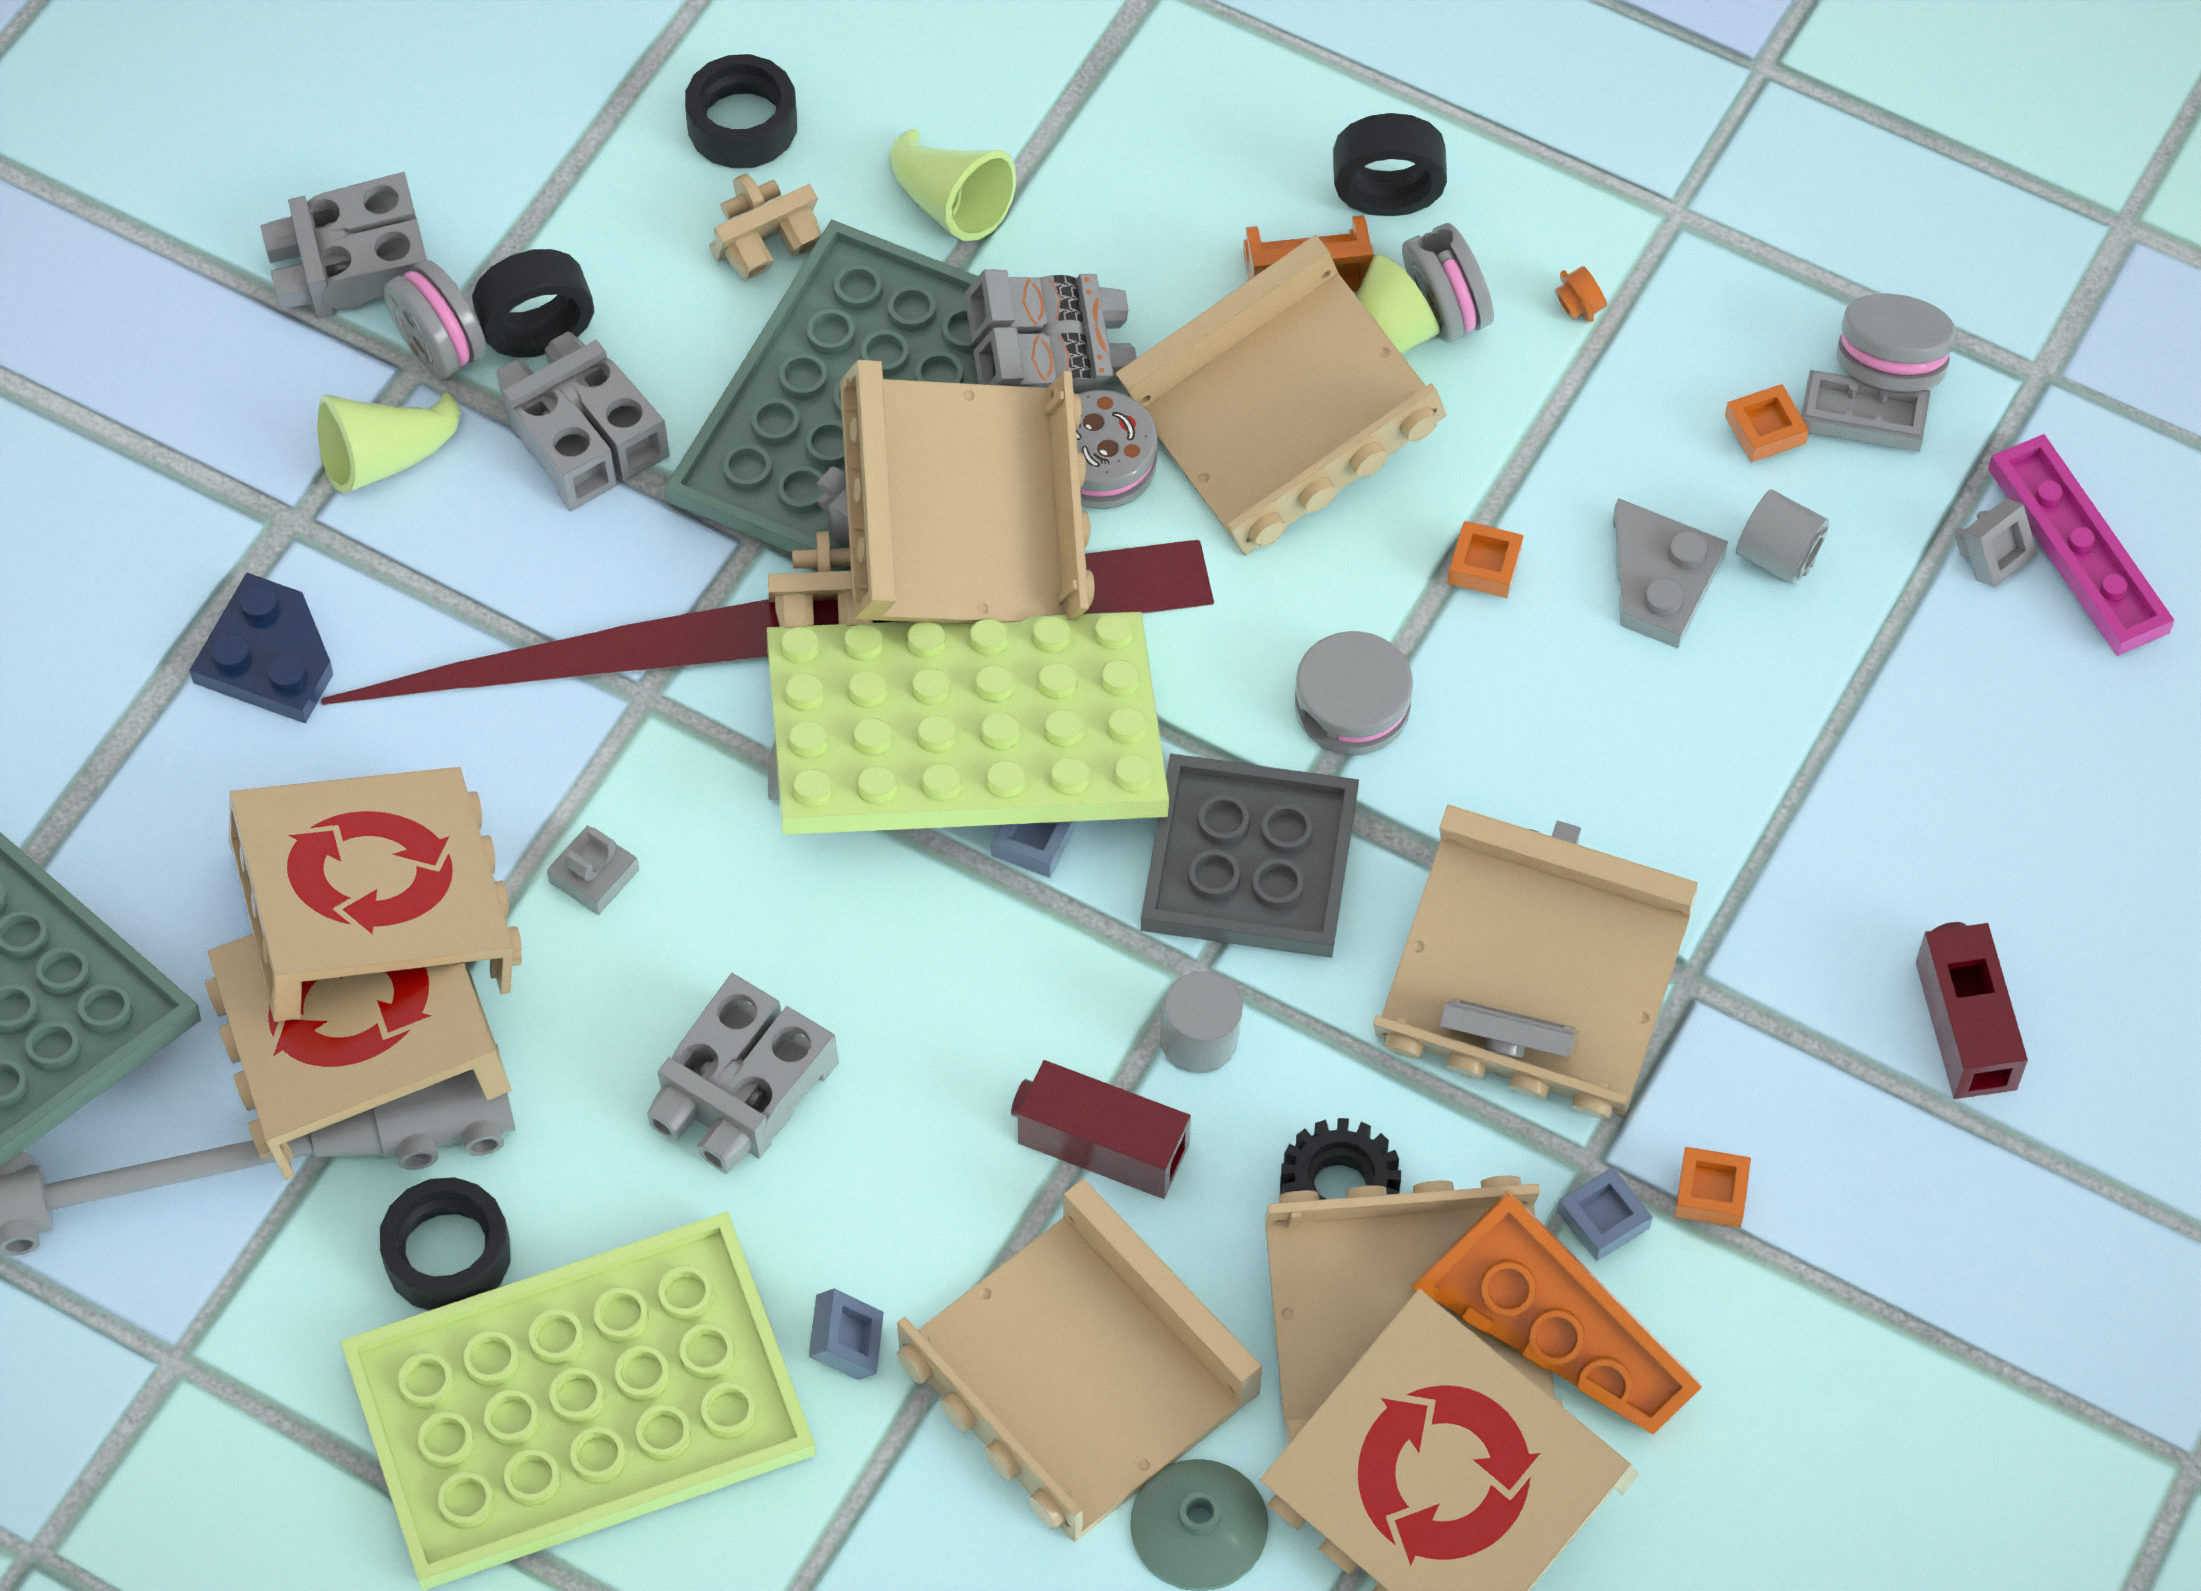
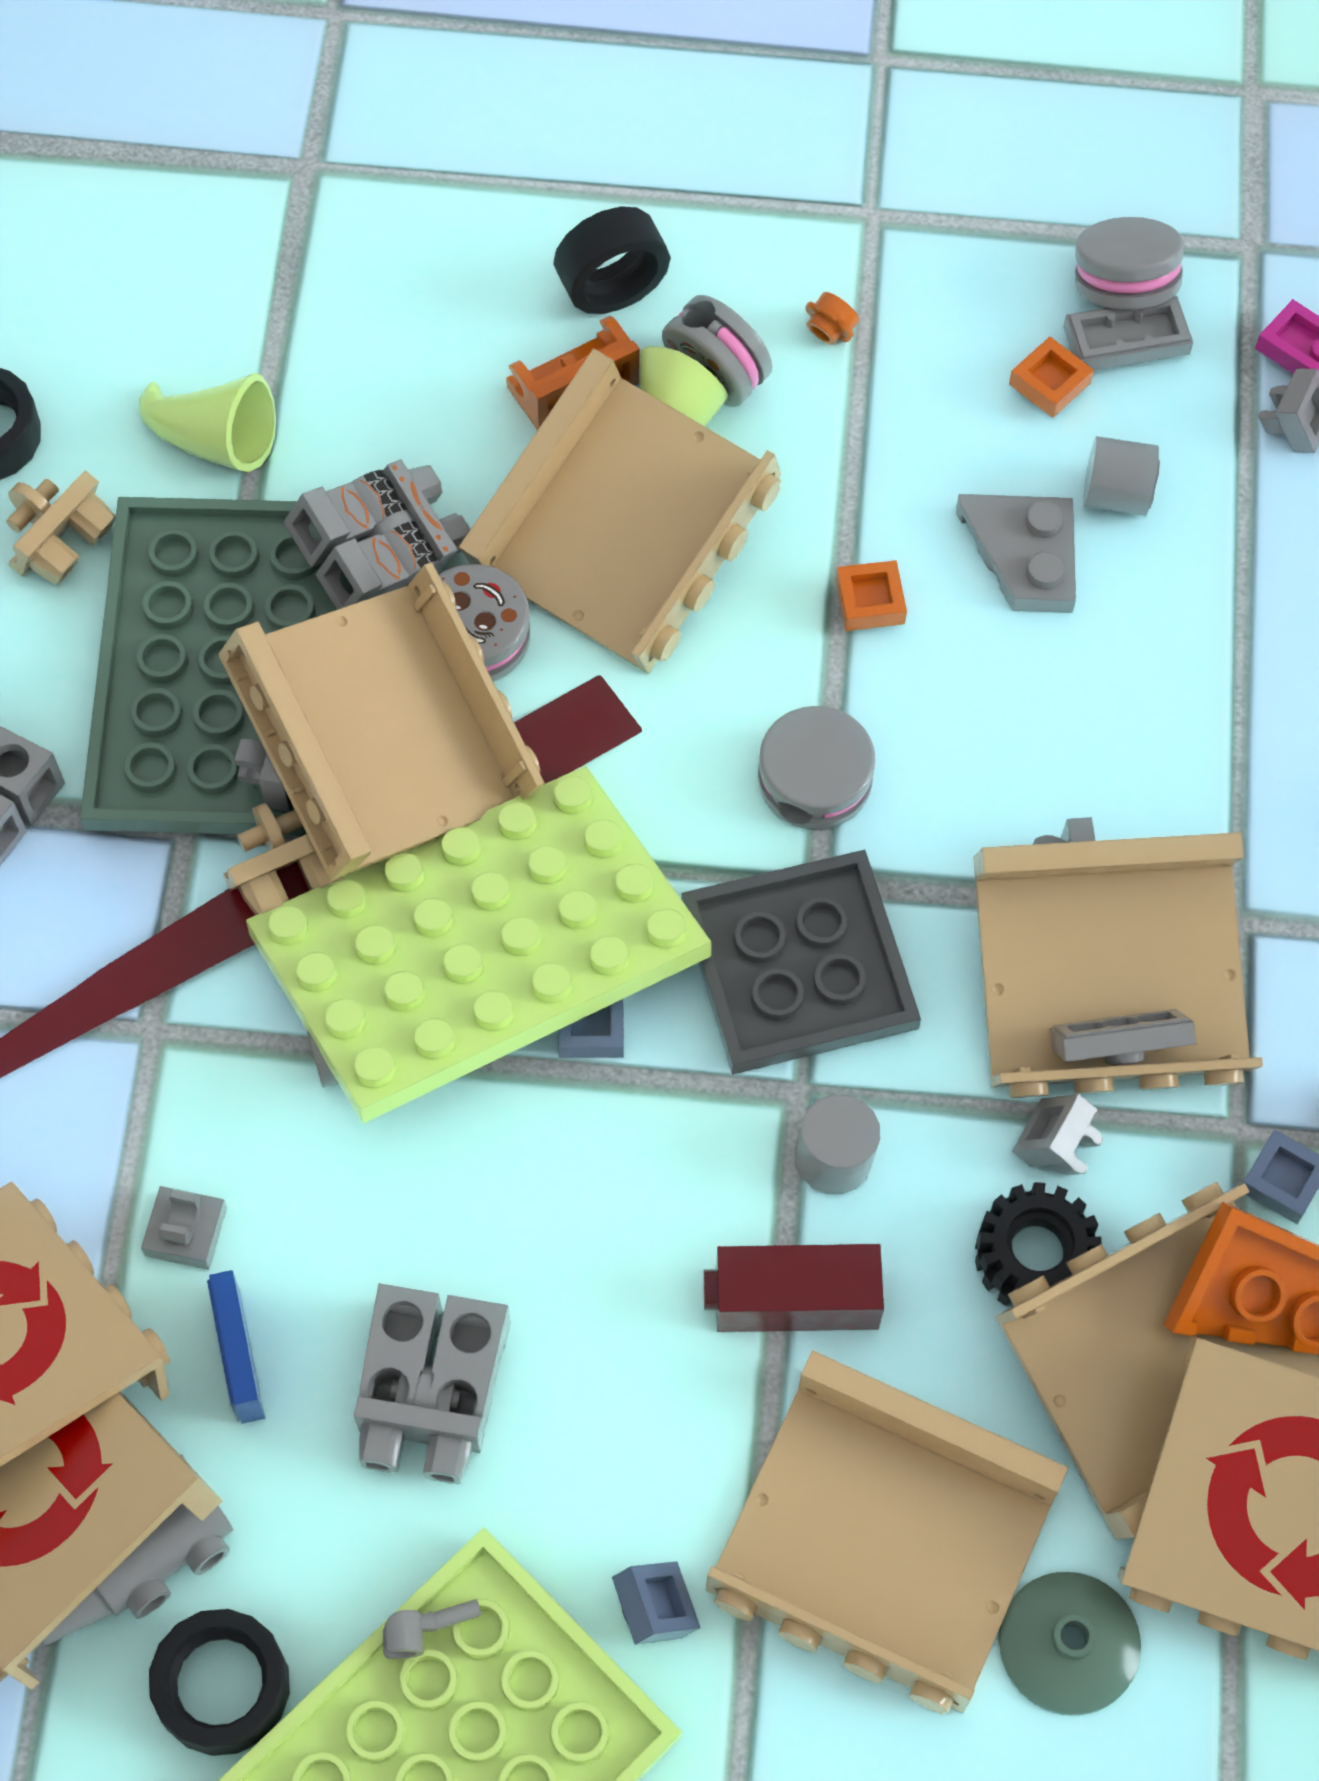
camera: 25 degrees left, 5 degrees up
none -> blue tile [207,1270,265,1424]
none -> light grey hand [383,1599,481,1659]
none -> light grey tile [1012,1094,1103,1175]

